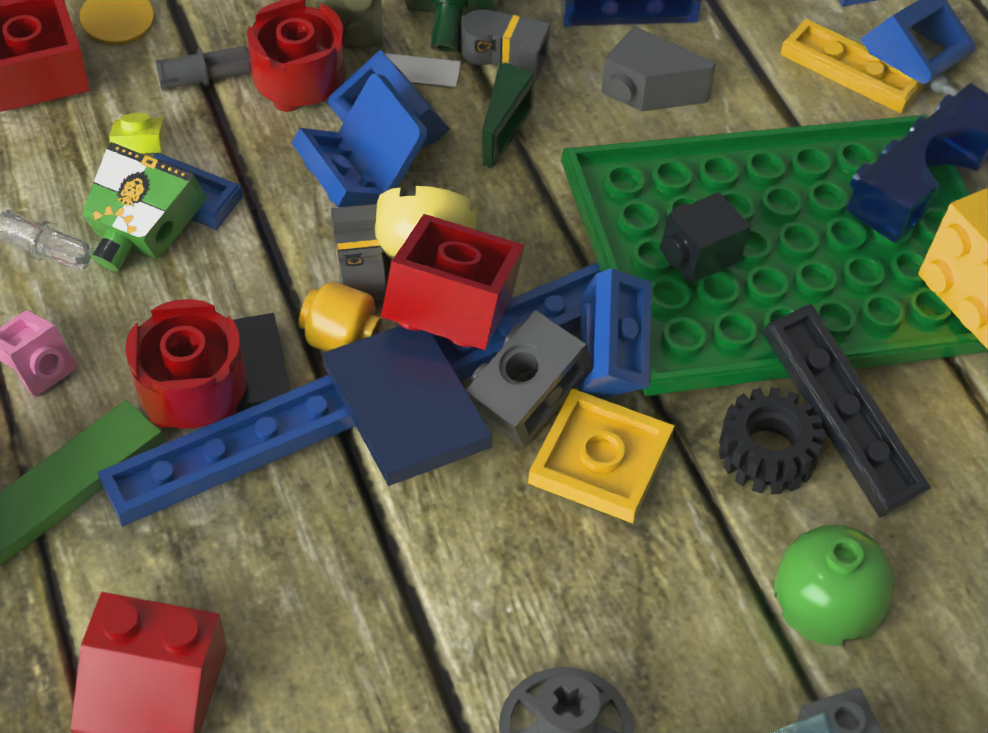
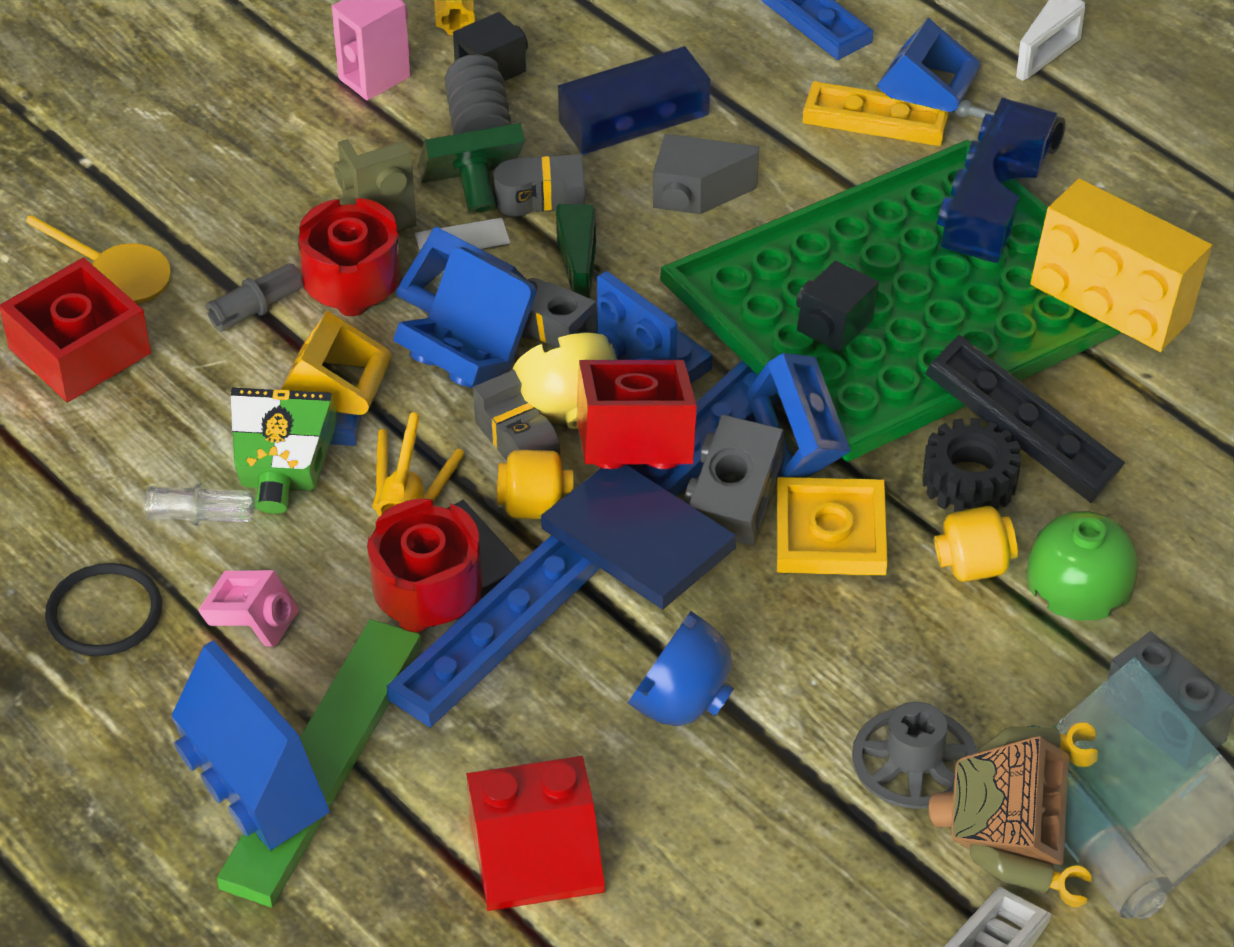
camera: 20 degrees left, 5 degrees down
neon yellow plate [109,113,165,154] -> none
none -> yellow tile [279,310,392,415]
none -> yellow plant [372,412,464,517]
none -> dark grey leg [522,278,598,348]
none -> blue bracket [597,271,713,384]
none -> blue cylinder [627,611,734,726]
none -> yellow head [934,506,1018,582]

